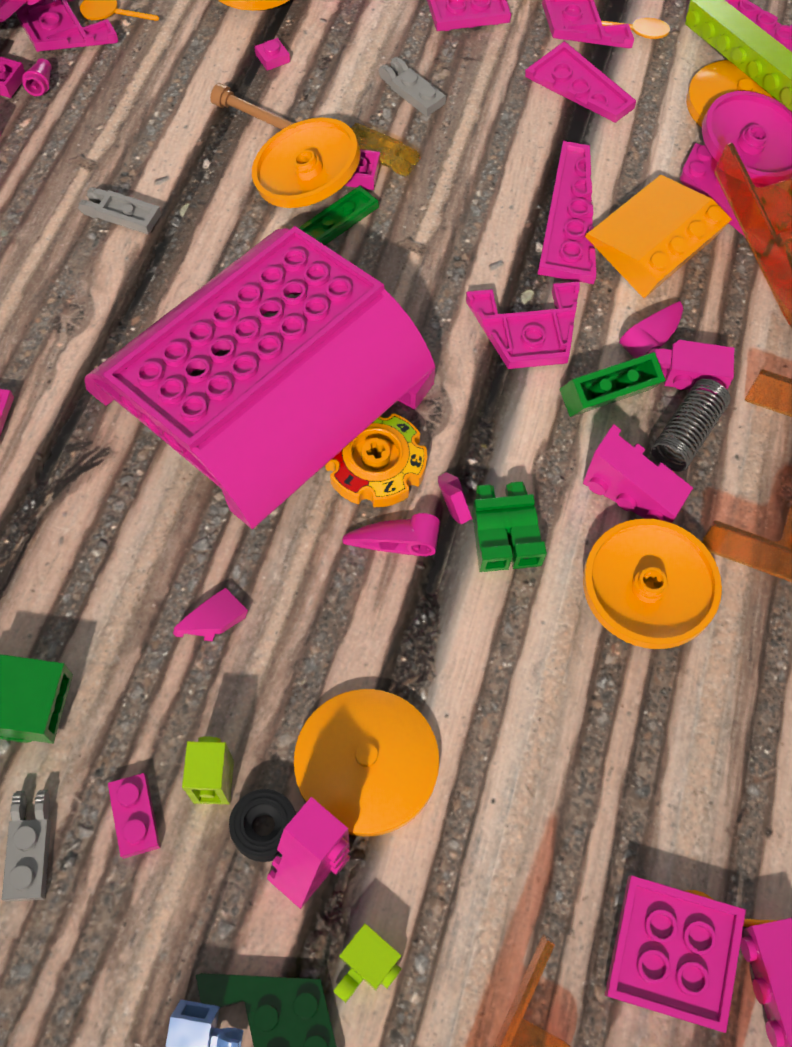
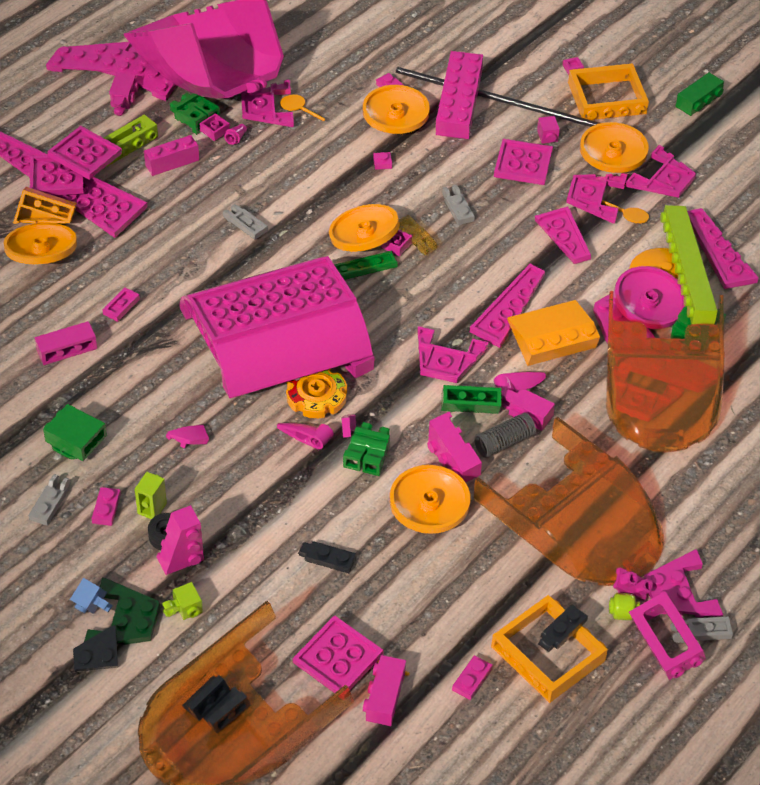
camera: 25 degrees right, 15 degrees down
medium nougat piece [210,83,294,130] -> none
light orange dish [294,689,439,836] -> none
none -> black hinge [298,541,356,574]

